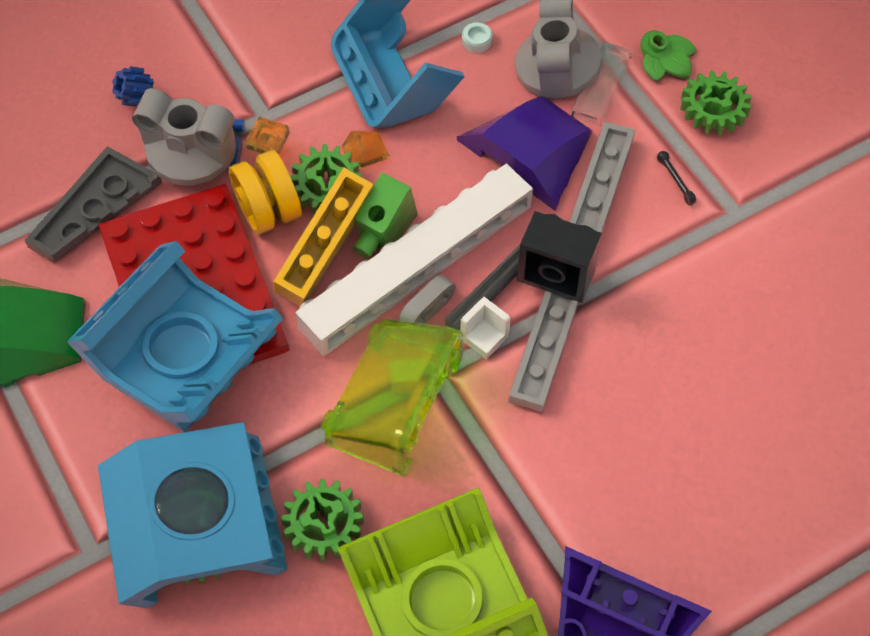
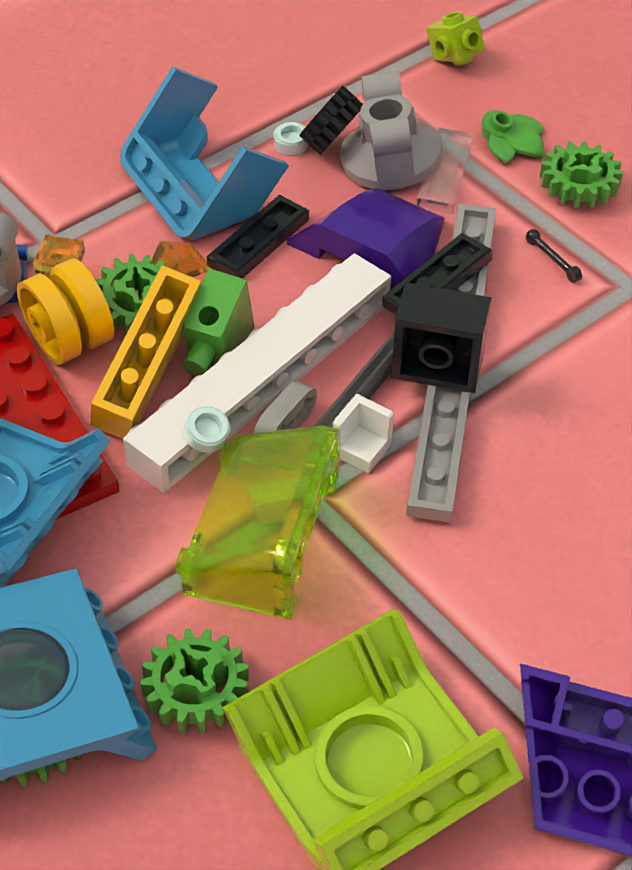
camera: 10 degrees left, 10 degrees down
none -> light aqua tile [183,406,230,453]
none -> black tile [207,194,309,279]
none -> black tyre [299,85,363,155]
none -> black tile [382,233,492,315]

